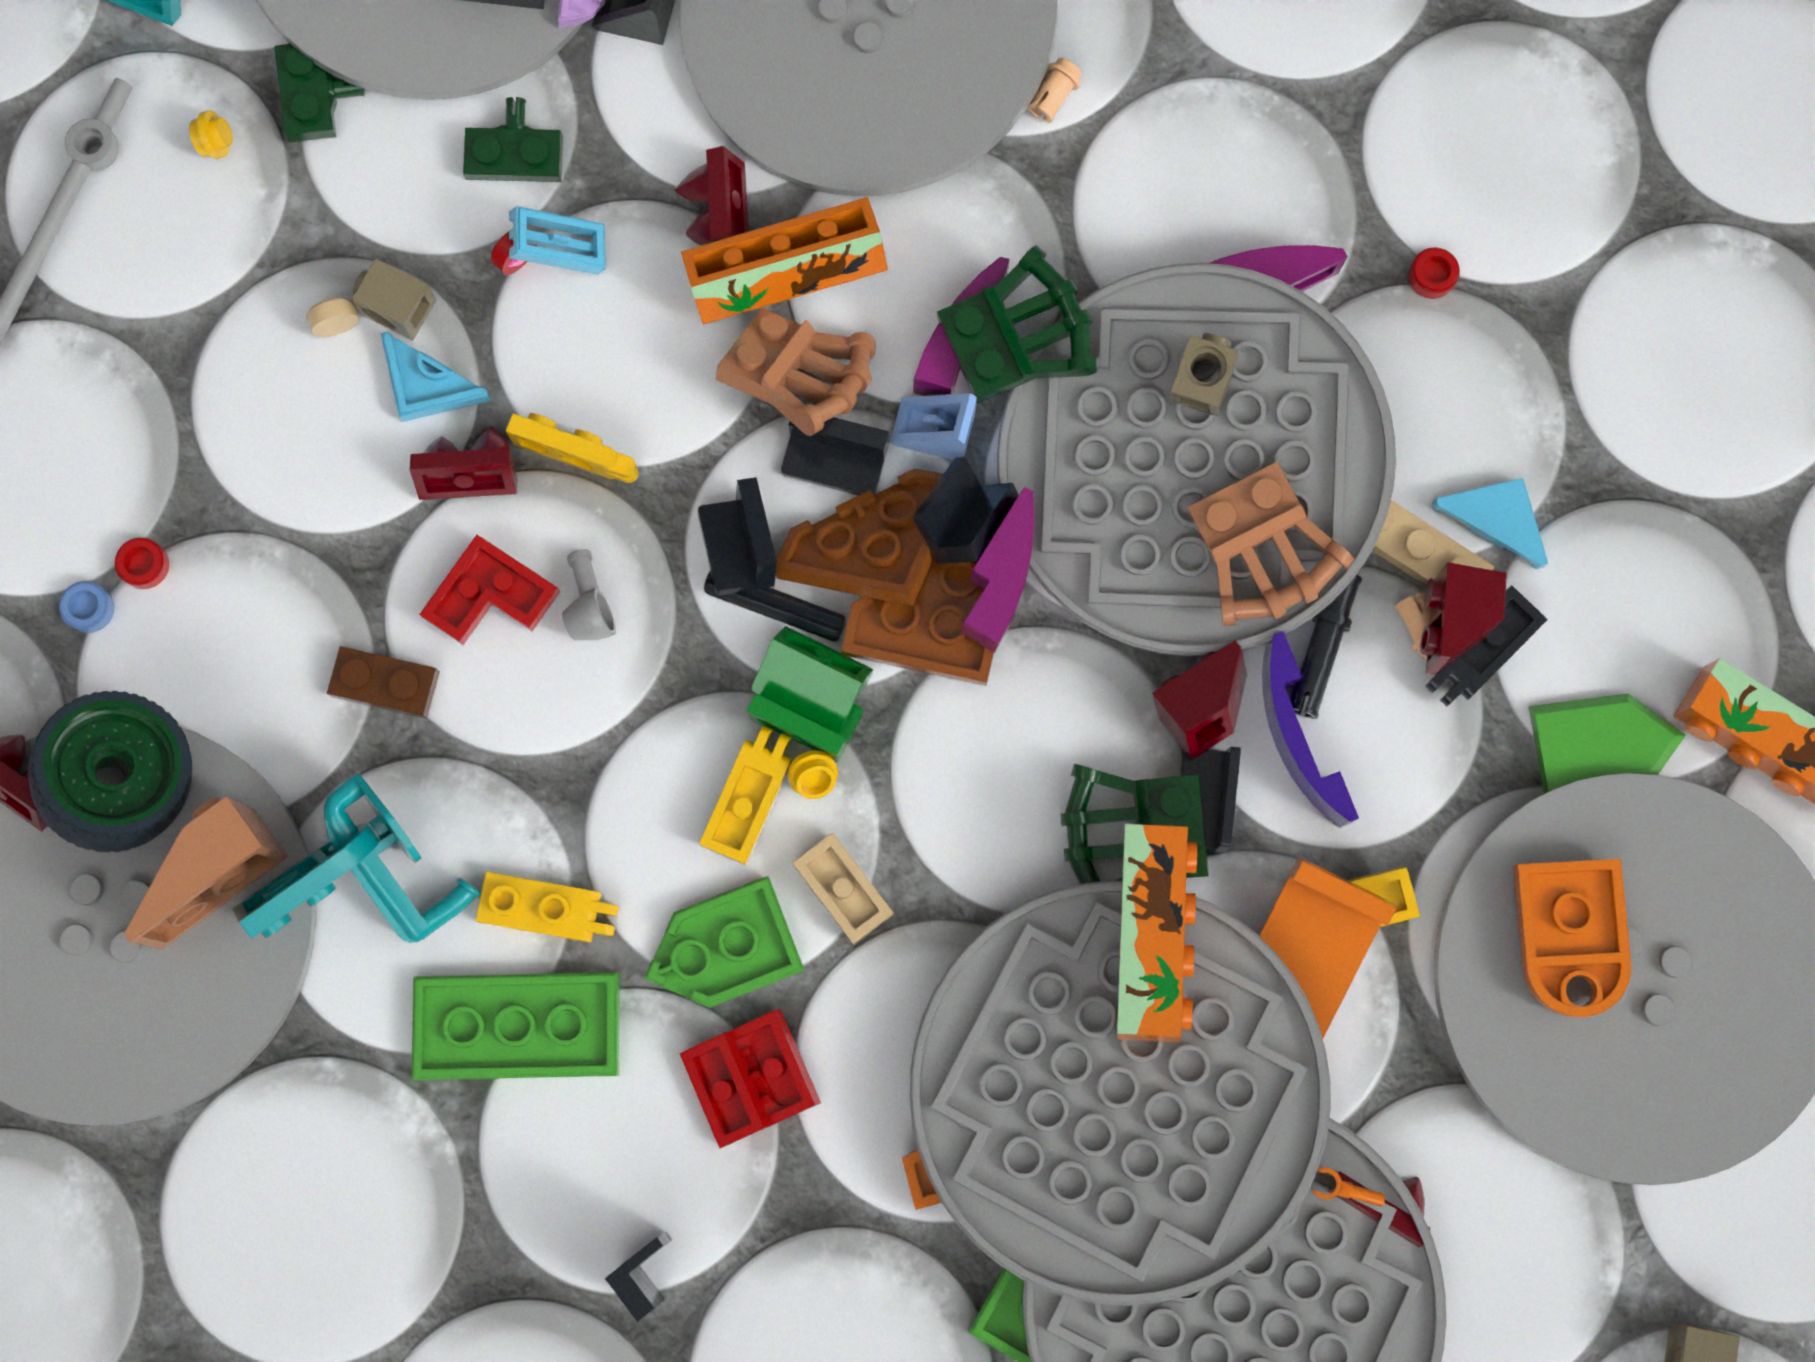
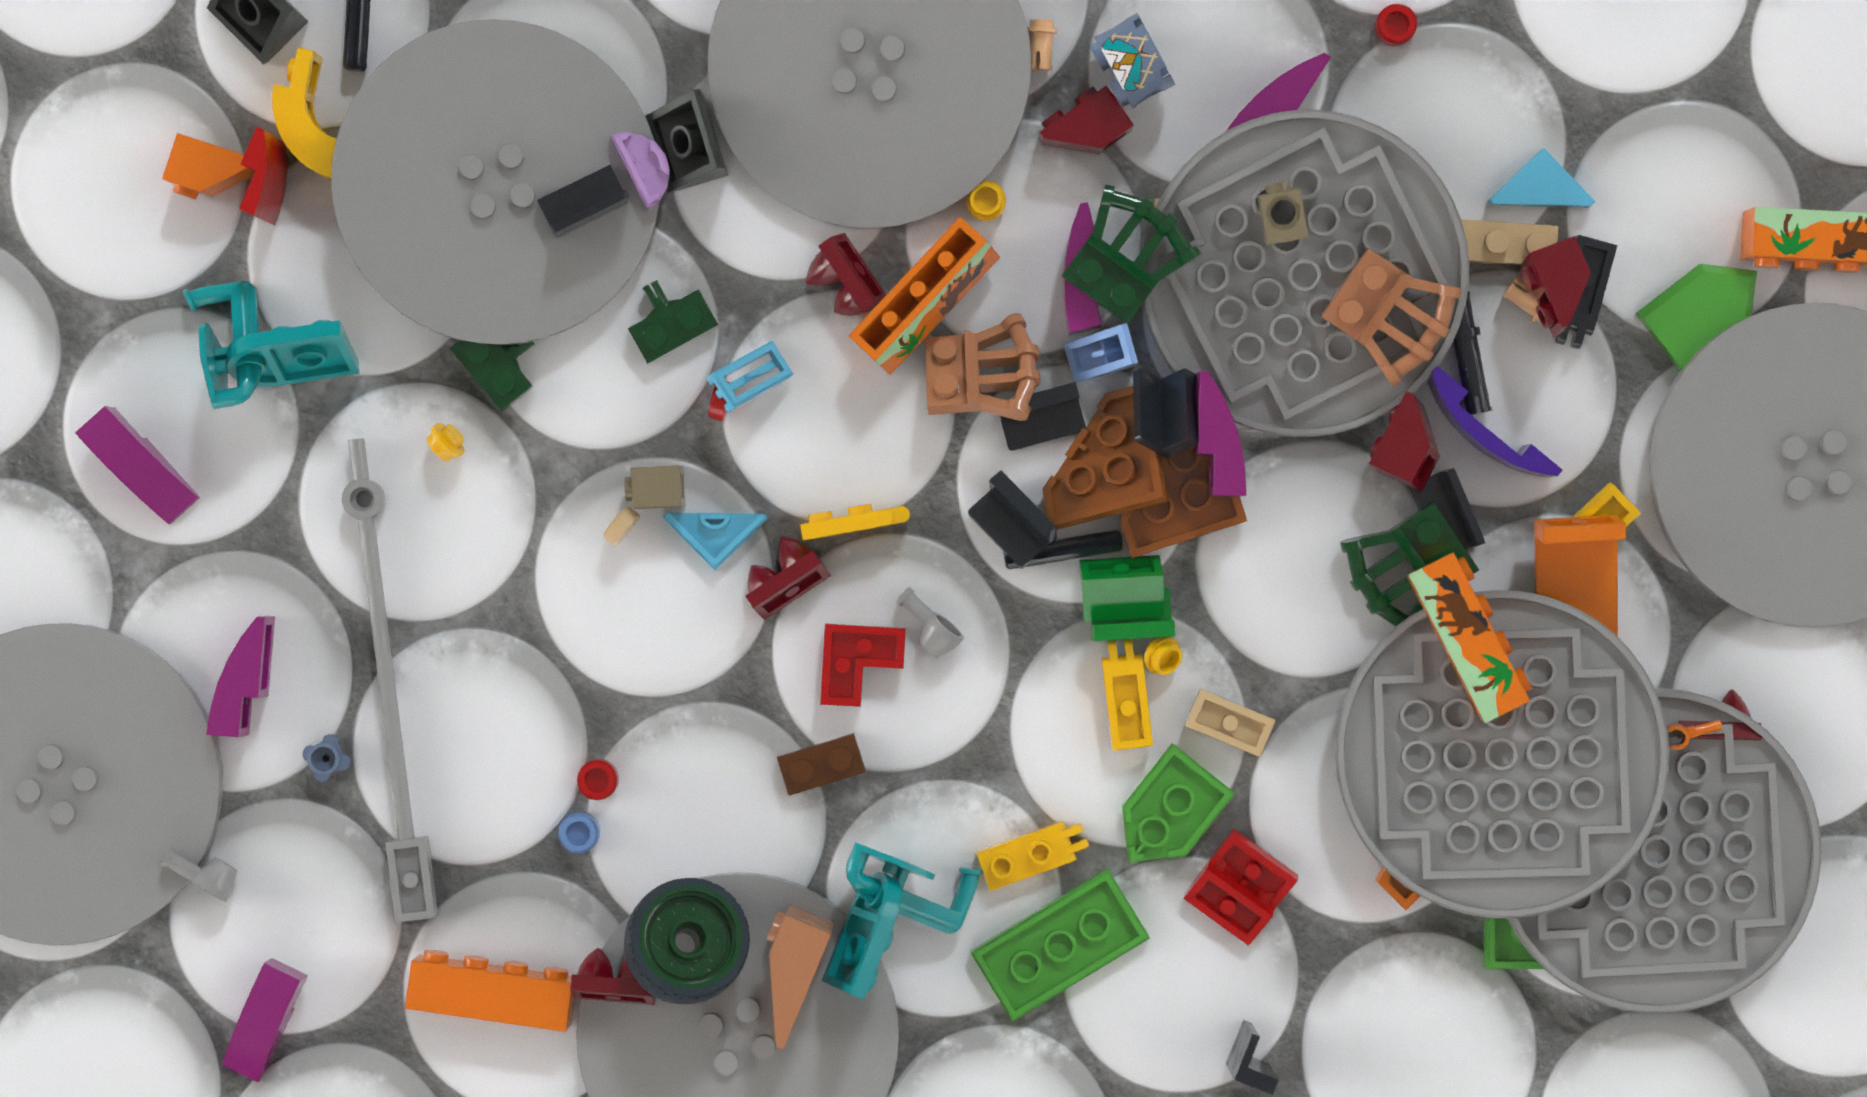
camera: 25 degrees left, 10 degrees up
orange plate [1513,859,1631,1017] -> none
none -> yellow plate [966,180,1006,221]
none -> dark red slope [1038,85,1134,155]
none -> sand blue brick [1090,13,1176,109]

